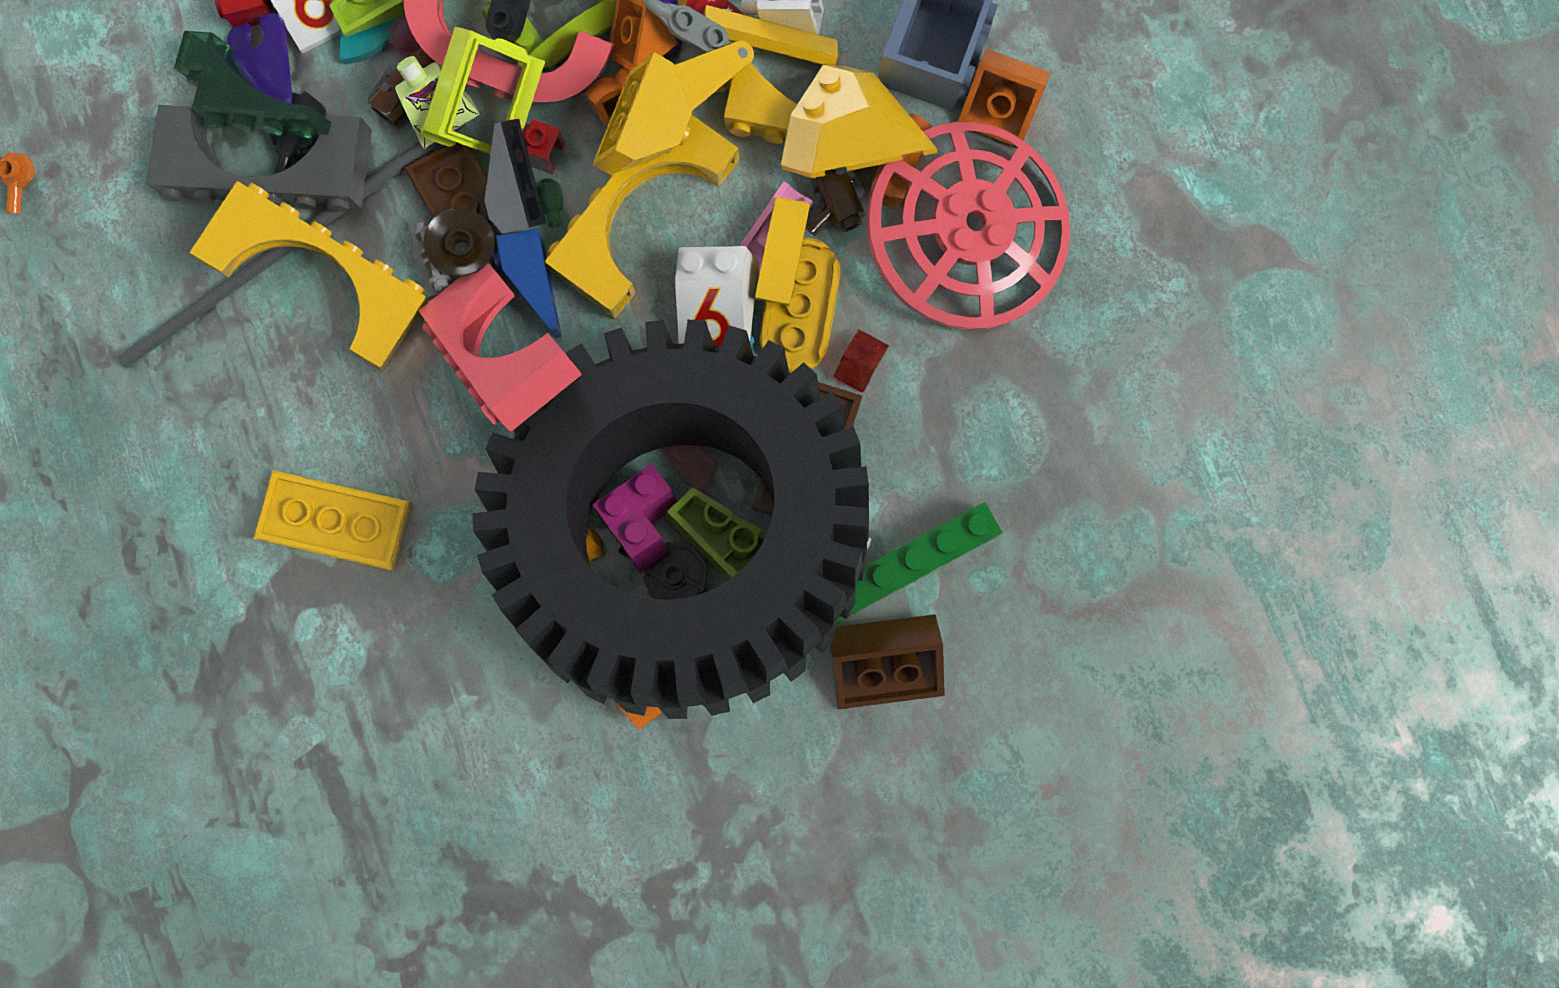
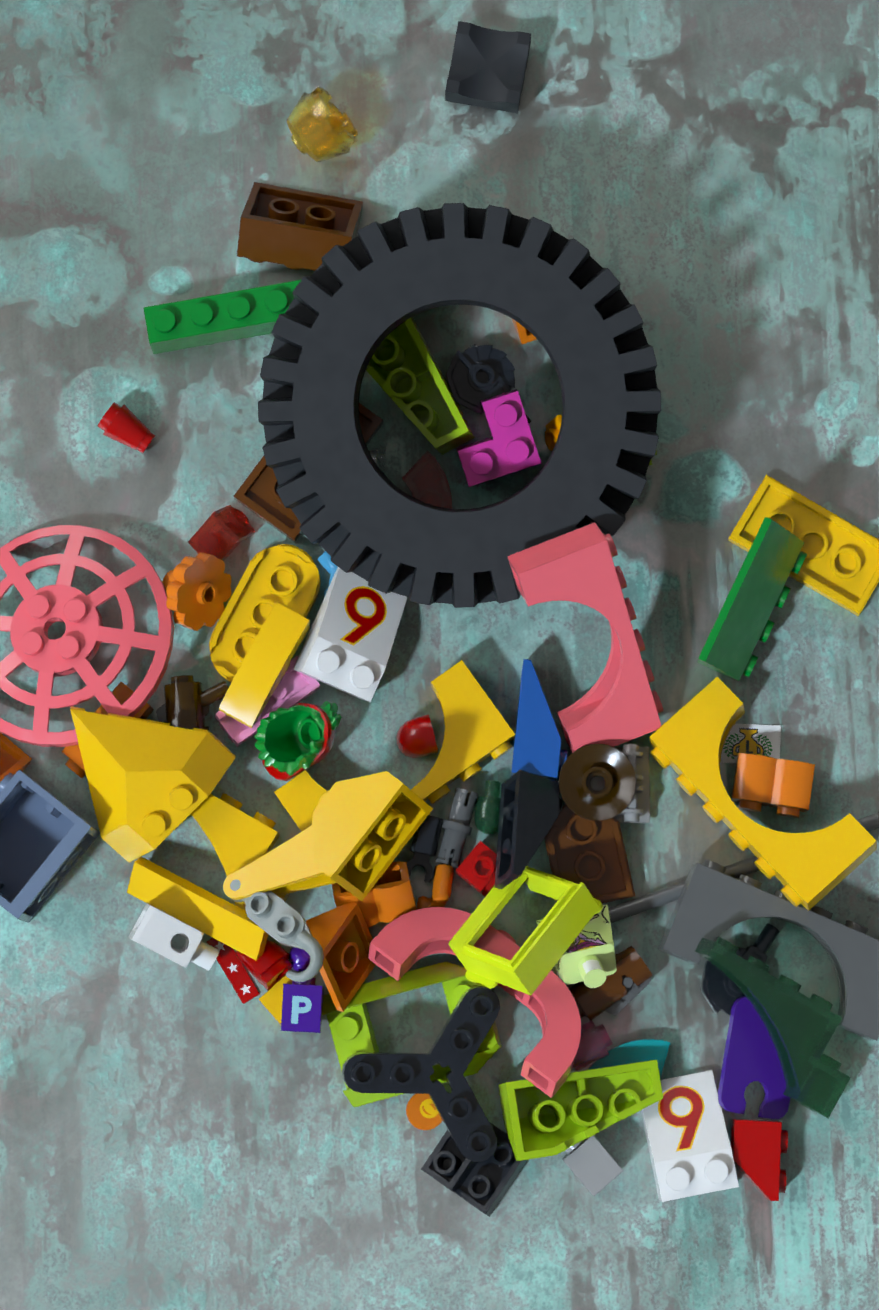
camera: 160 degrees left, 0 degrees up
none -> red cone [97,402,156,454]
none -> orange plant [162,552,232,631]
none -> green hair [254,701,342,781]
none -> clear yellow cone [286,86,358,163]
none -> red piece [396,714,438,758]
none -> black bar [407,815,444,883]
none -> orange arm [417,864,454,910]
none -> dark grey pin [435,788,479,868]
none -> black brick [445,21,531,113]
none -> green slope [697,517,807,681]
none -> sticker [721,724,781,763]
none -> orange brick [731,753,815,818]

